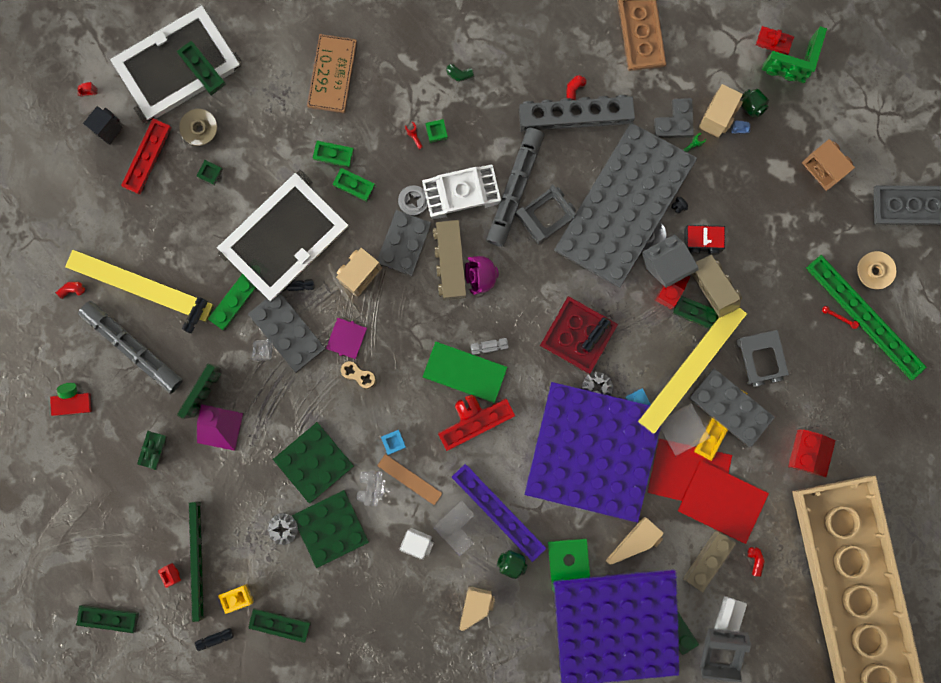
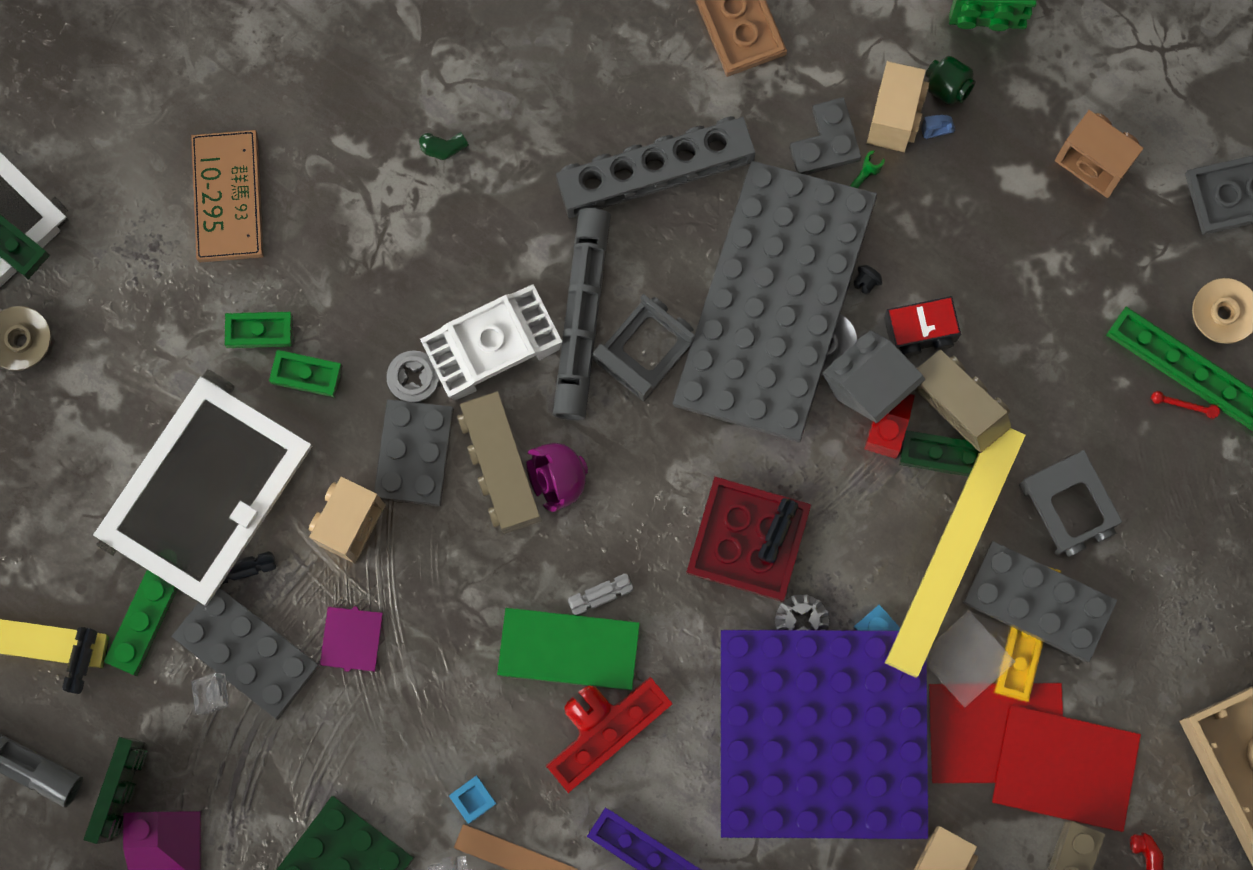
camera: 10 degrees left, 5 degrees down
dark green plate [196,160,223,186] -> none
tan axle [341,361,376,389] -> none
red hand [405,122,423,149] -> none
green plate [425,119,448,143] -> none
red arm [567,75,586,101] -> none
red slope [788,429,836,478] -> none

